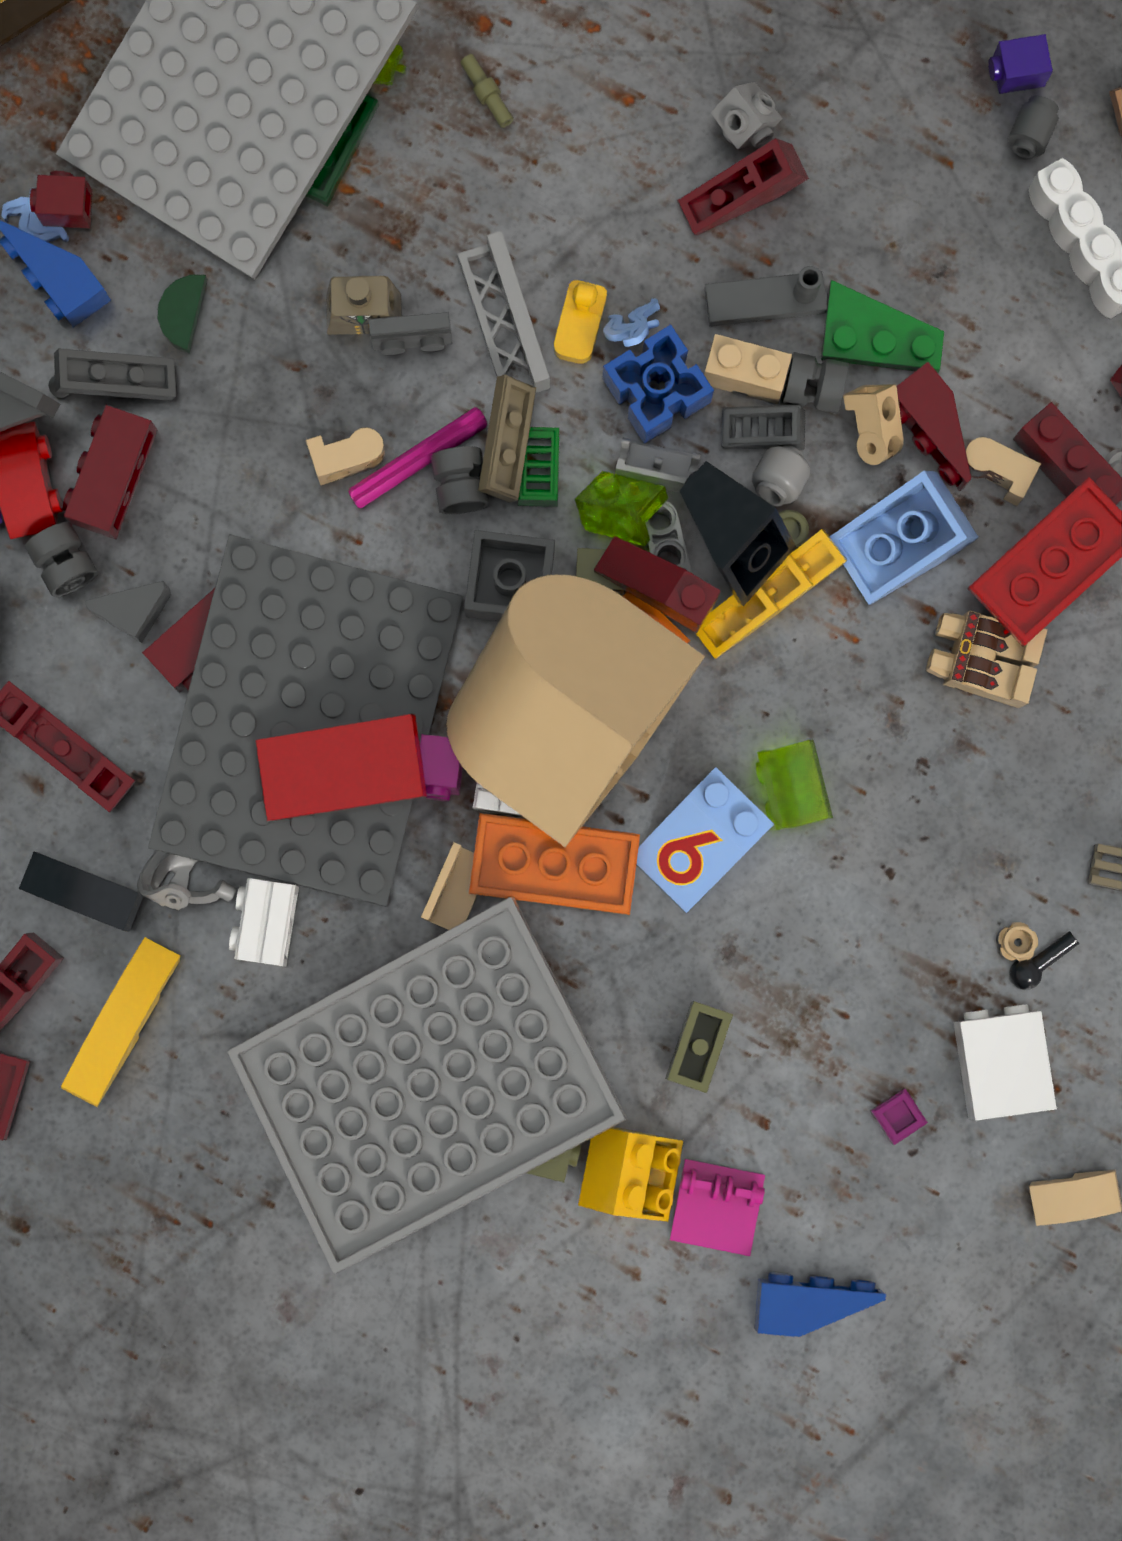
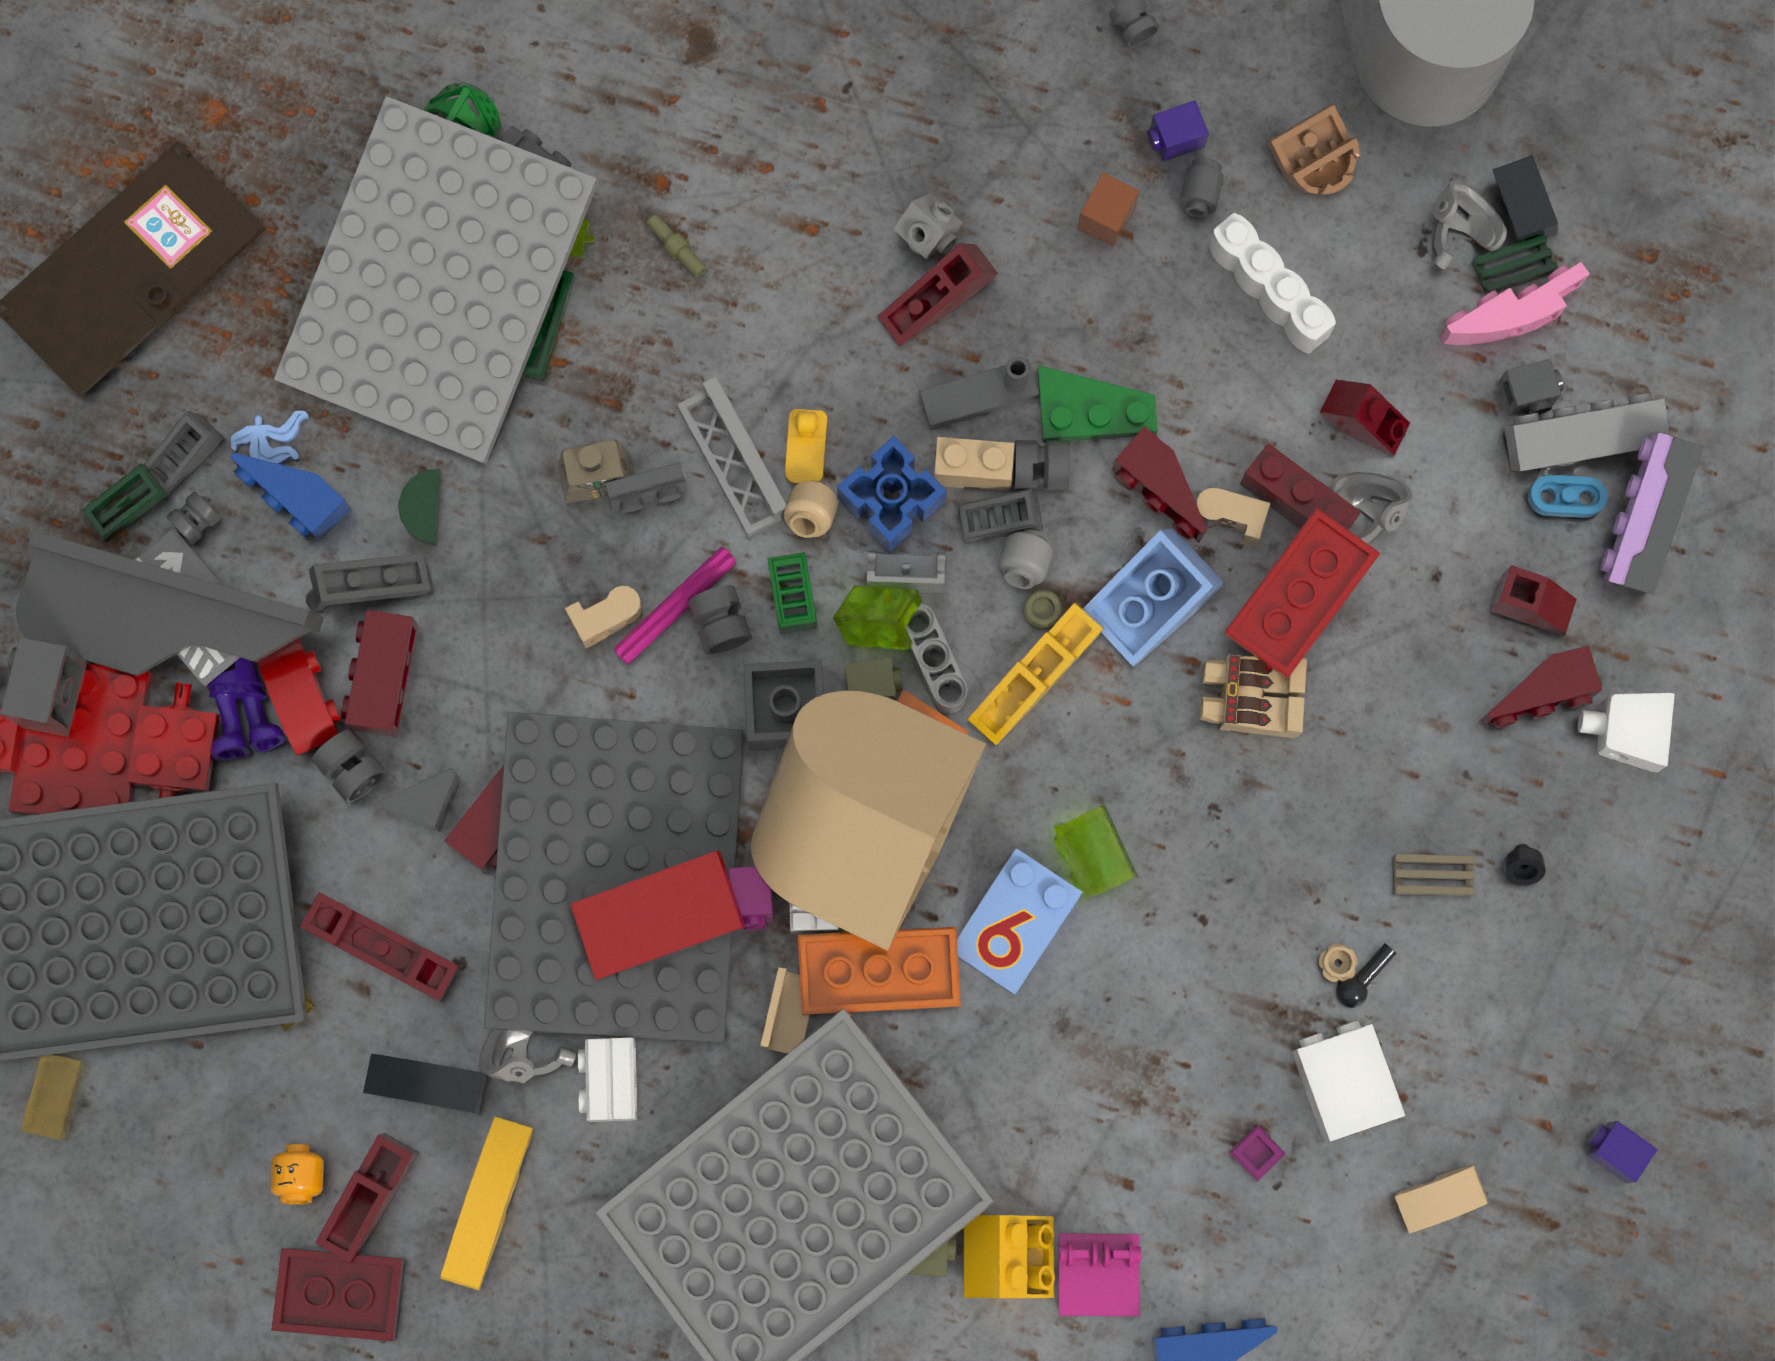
camera: 10 degrees left, 5 degrees down
dark red brick [30,171,93,228] -> none
dark tan tile [478,375,536,503] -> none
dark red slope [594,536,721,633] -> none
light blue piece [603,298,660,347] -> none
olive brick [665,1001,733,1093] -> none
black slope [679,461,796,606] -> none
tan leg [843,384,903,465] -> none
none -> tan head [784,481,838,538]
none -> dark orange piece [1077,172,1140,247]

